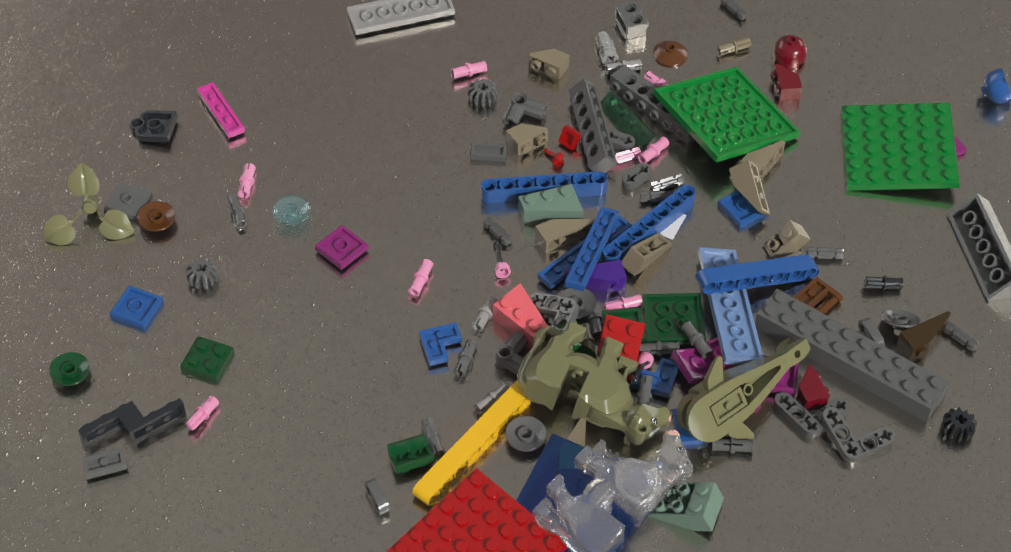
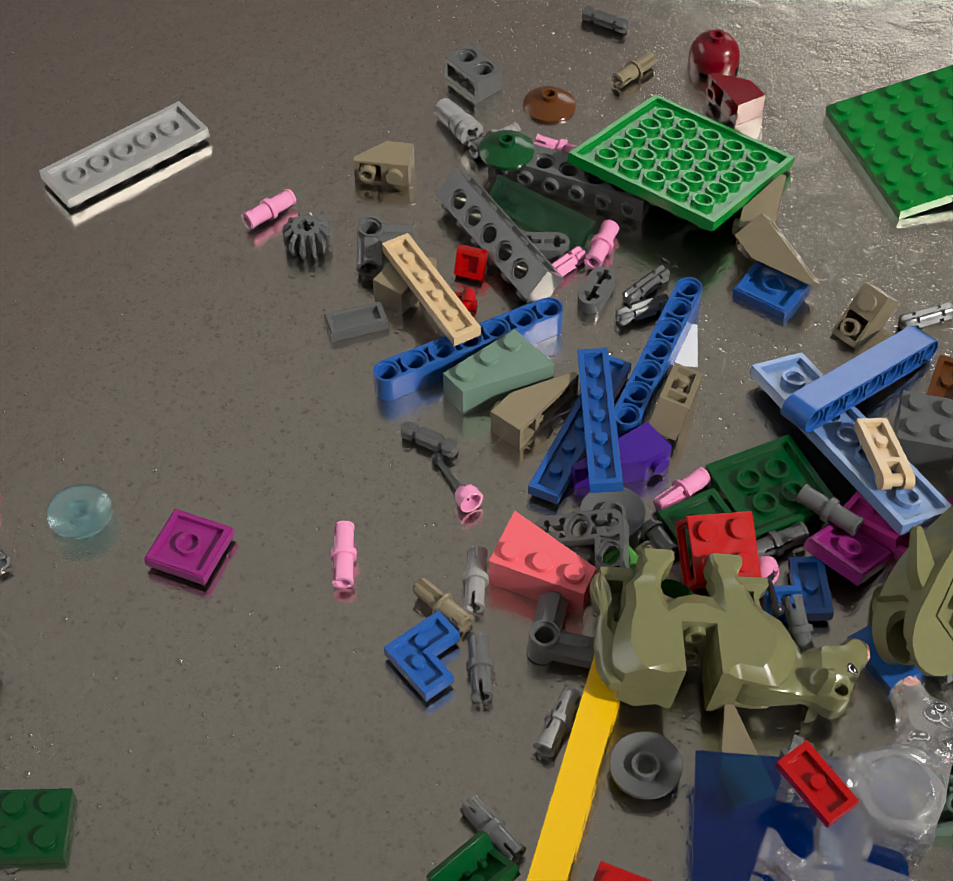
camera: 20 degrees left, 0 degrees up
none -> tan plate [382,233,481,346]
none -> dark tan axle [412,577,474,633]
none -> dark green dish [479,130,534,170]
none -> red plate [775,740,860,828]
none -> tan plate [853,418,915,490]

